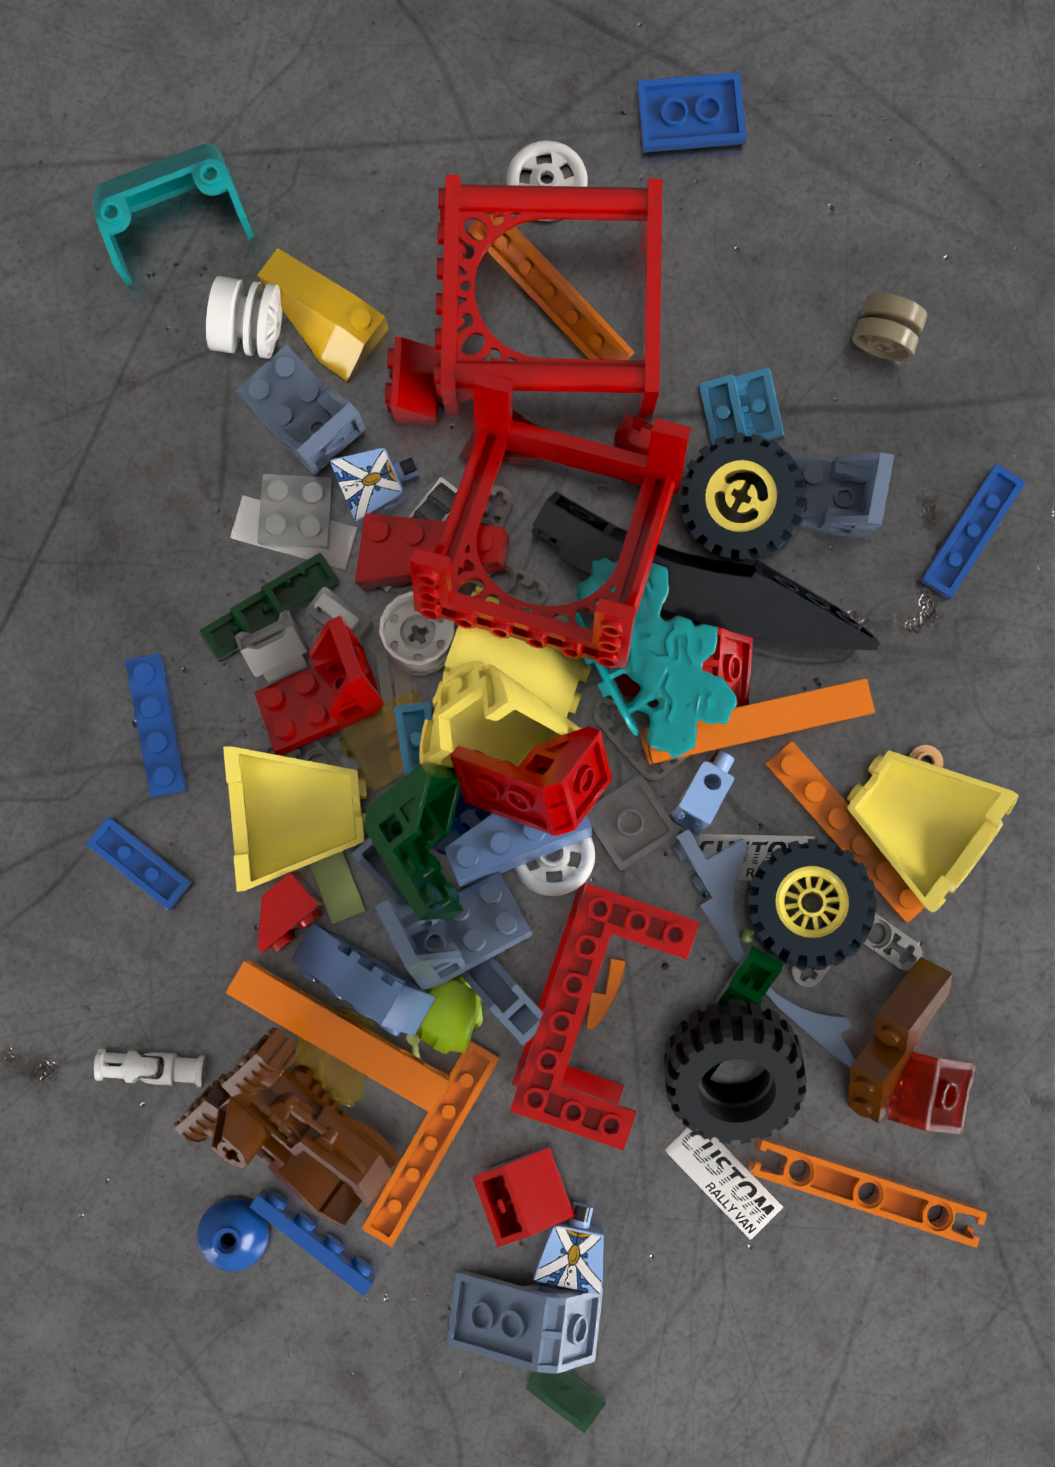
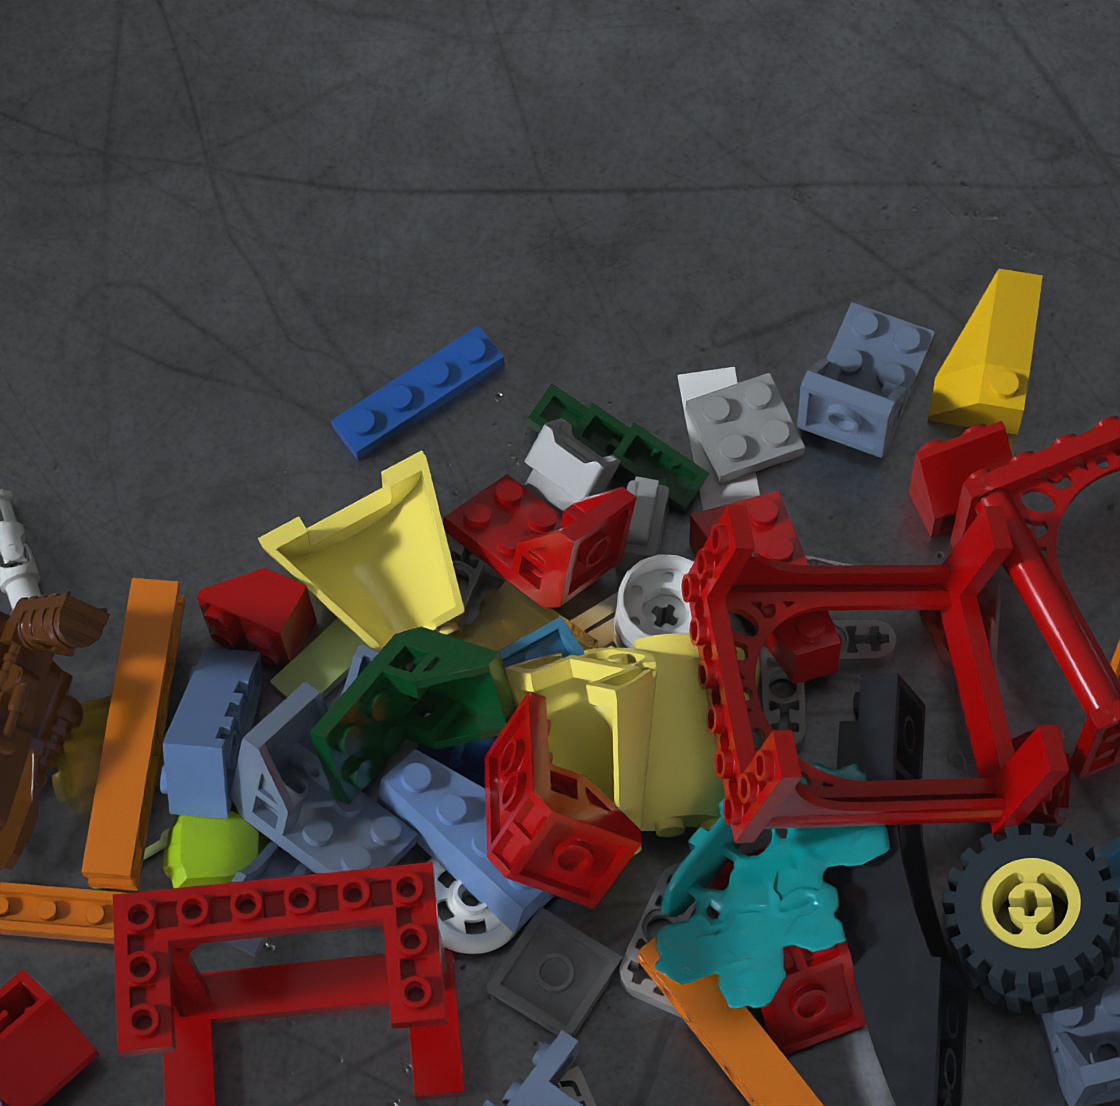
camera: 70 degrees right, 20 degrees down
blue plate [85,817,193,910] -> none
teal windscreen [92,144,255,286] -> none
white wheel [206,276,282,359] -> none
torso [330,448,419,528] -> none
orange slope [585,957,626,1029] -> none
light blue torso [669,750,735,836] -> none

